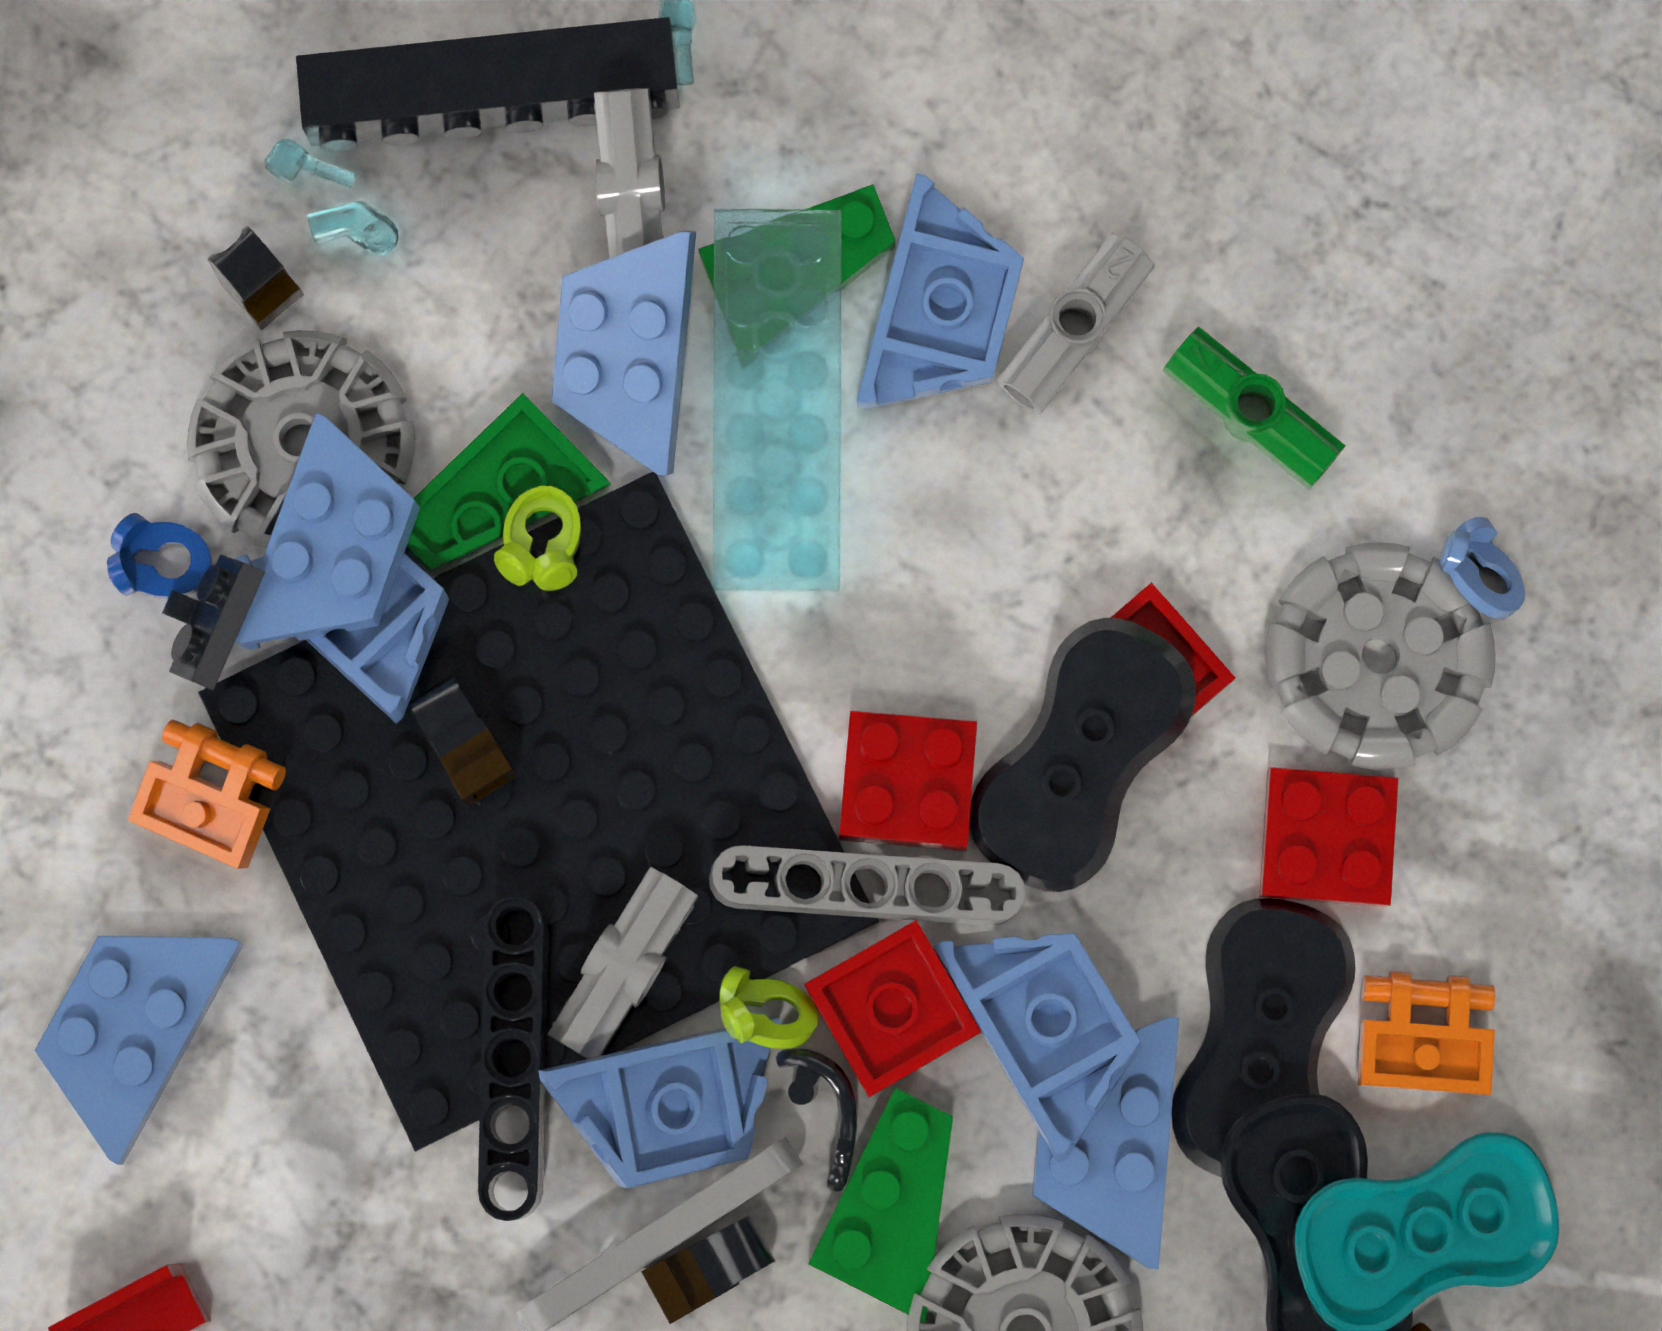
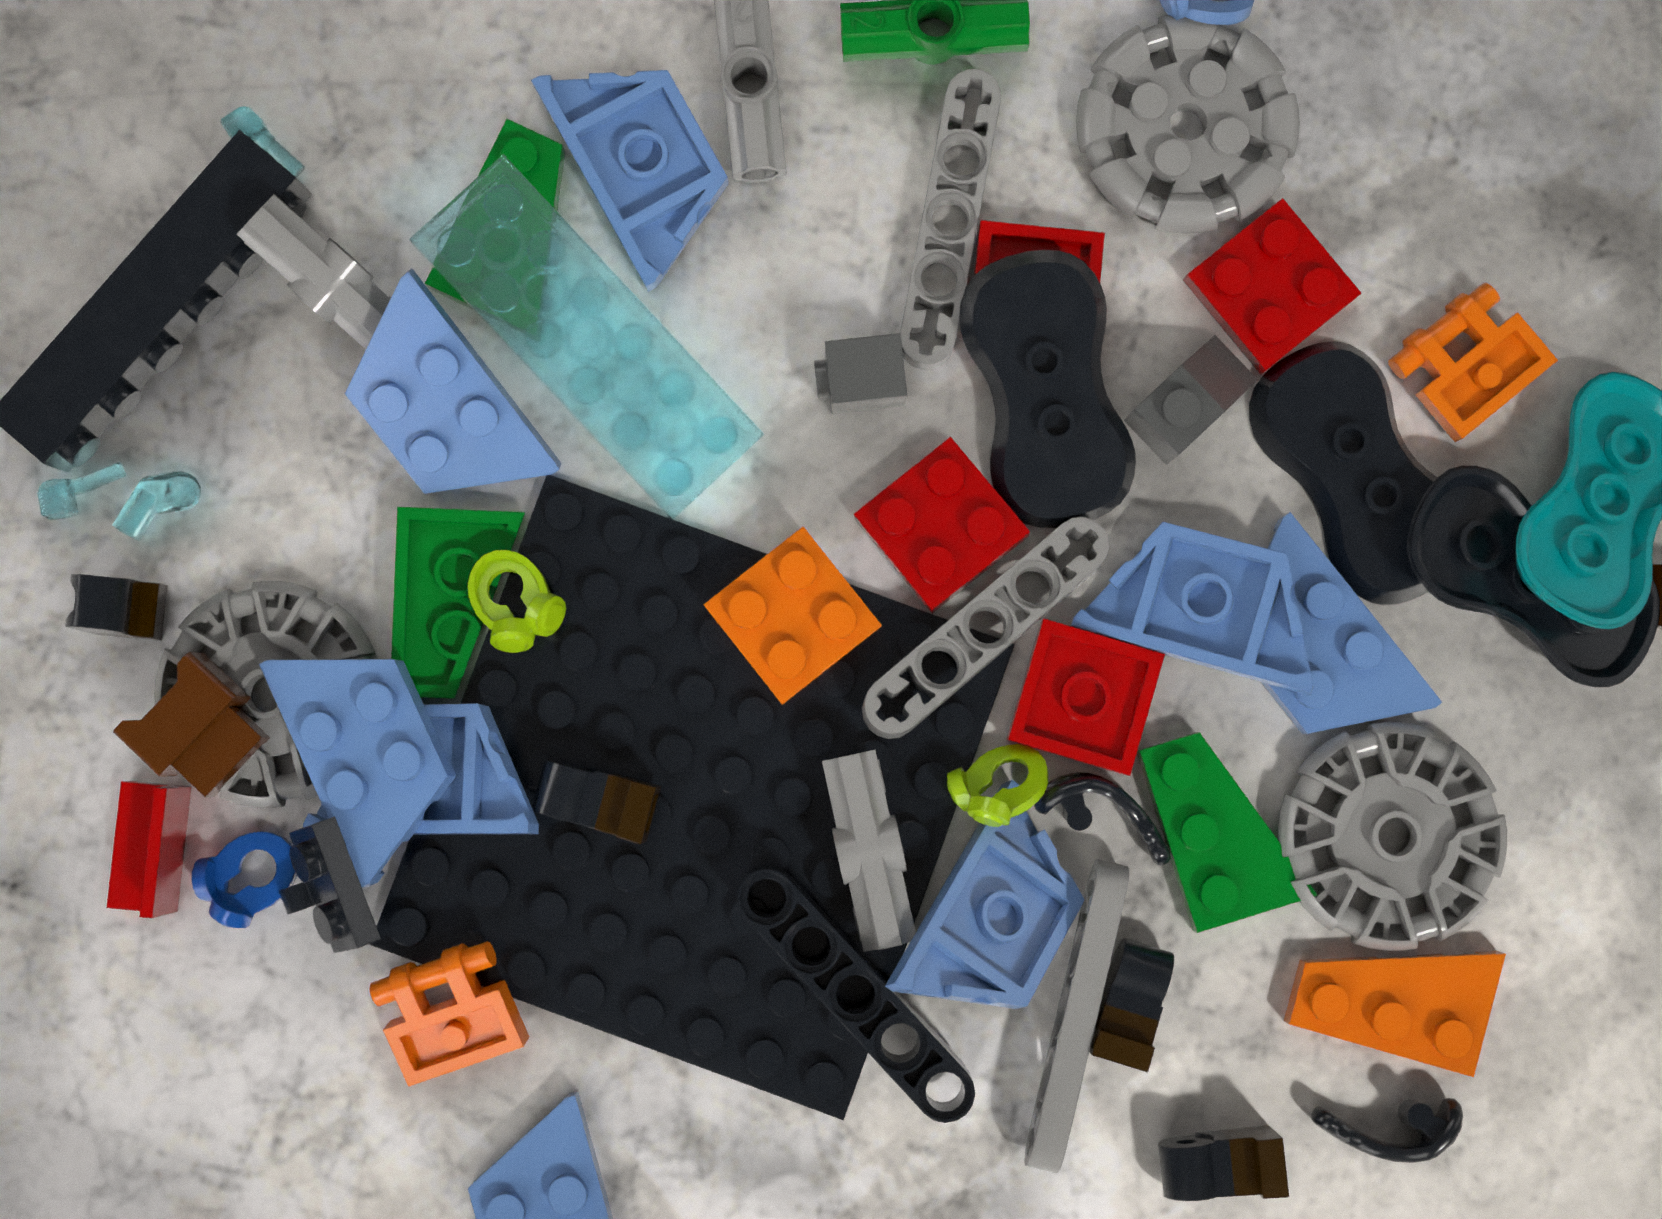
camera: 45 degrees left, 5 degrees up
none -> red panel [106,781,192,918]
none -> reddish brown piece [113,652,270,797]
none -> orange plate [704,526,882,705]
none -> dark grey brick [814,333,907,414]
none -> light grey beam [900,69,1001,370]
none -> dark grey slope [1124,335,1258,465]

